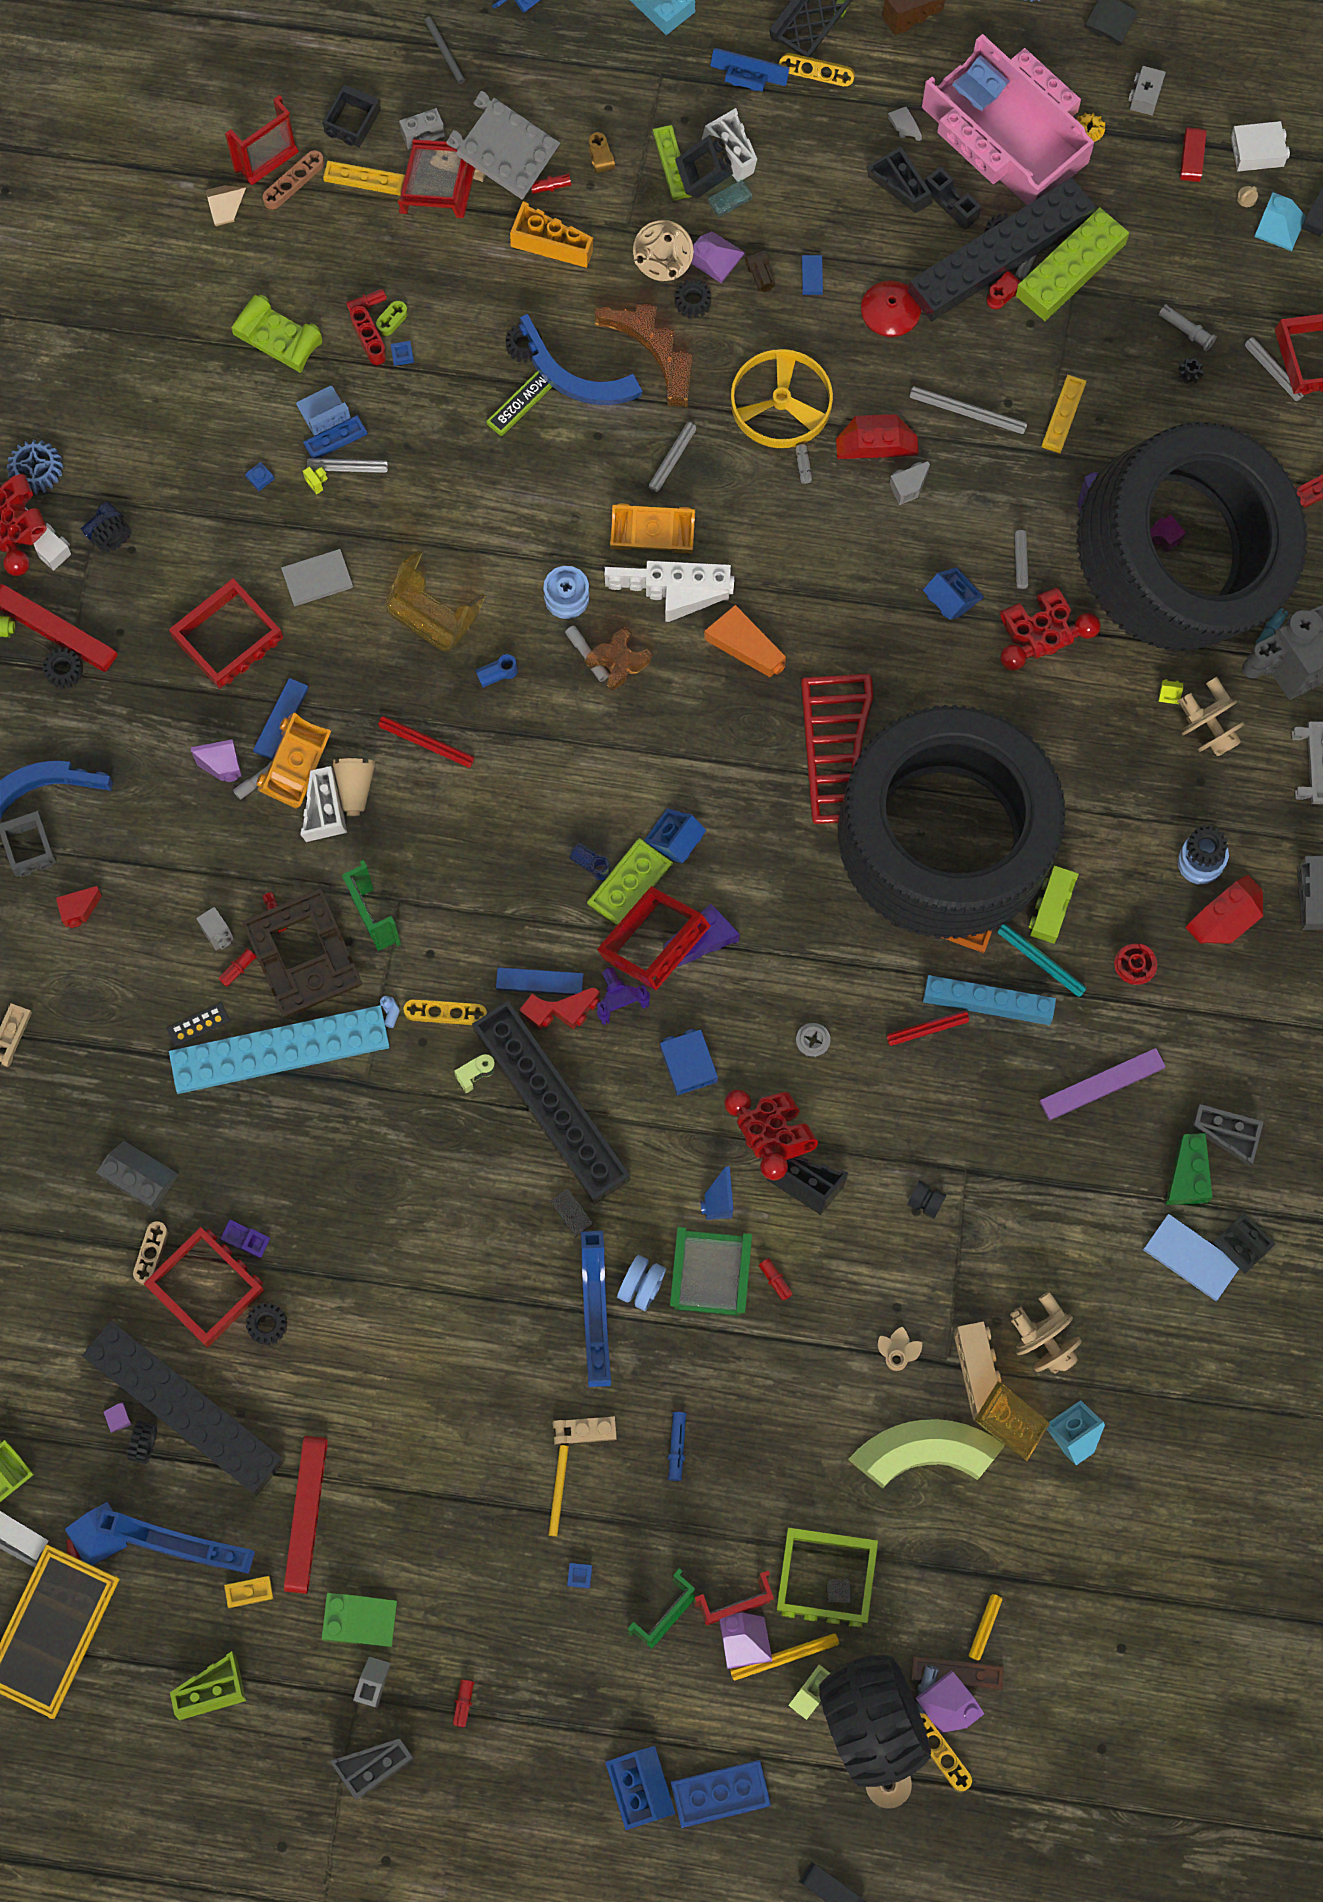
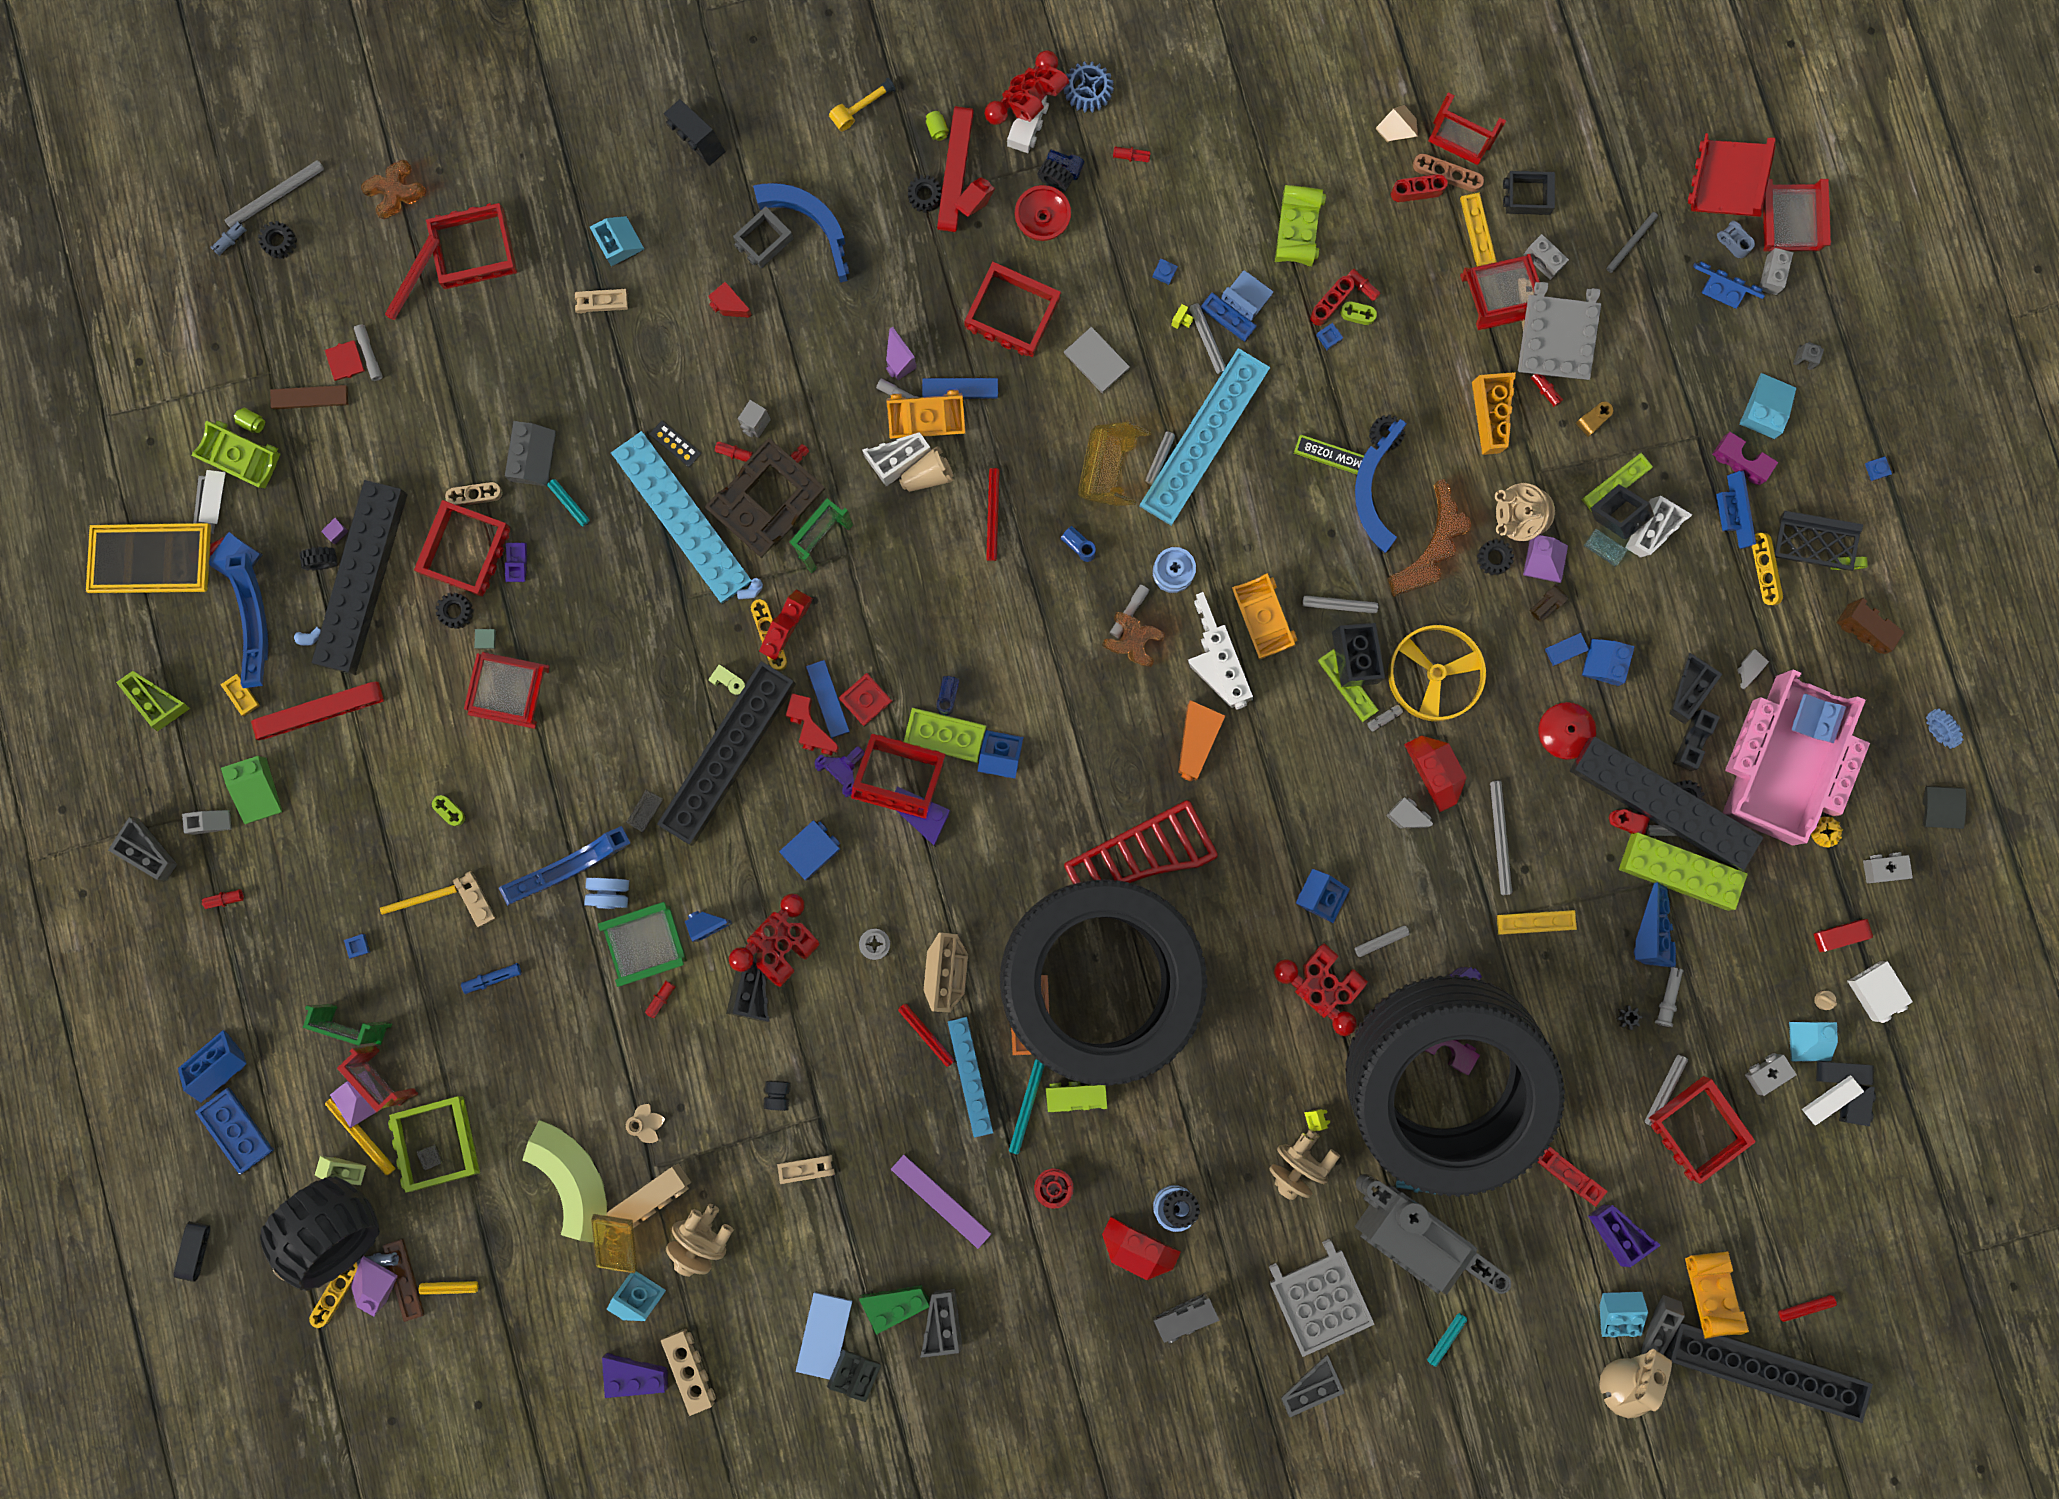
camera: 65 degrees right, 10 degrees up
none -> light blue arm [294,627,321,646]
none -> lime beam [432,795,465,826]
none -> piece [464,652,550,729]
none -> sand green tile [474,629,496,649]
none -> teal axle [547,479,590,526]
none -> dark purple wedge [602,1353,669,1398]
none -> tan brick [661,1328,716,1416]
none -> red arch [759,589,813,661]
none -> tan plate [777,1155,835,1184]
none -> red tile [839,673,893,727]
none -> tan wedge [924,933,968,1012]
none -> red slope [954,177,995,217]
none -> red dish [1015,185,1071,241]
none -> red axle [1113,146,1151,162]
none -> medium azure plate [1139,348,1270,526]
none -> light grey axle [1145,432,1175,485]
none -> lime tile [1318,649,1379,722]
none -> black brick [1332,623,1385,687]
none -> red beam [1391,174,1448,202]
none -> blue slope [1582,639,1634,686]
none -> blue wedge [1634,883,1676,967]
none -> magenta arch [1712,432,1778,485]
none -> light grey brick [1745,1053,1797,1096]

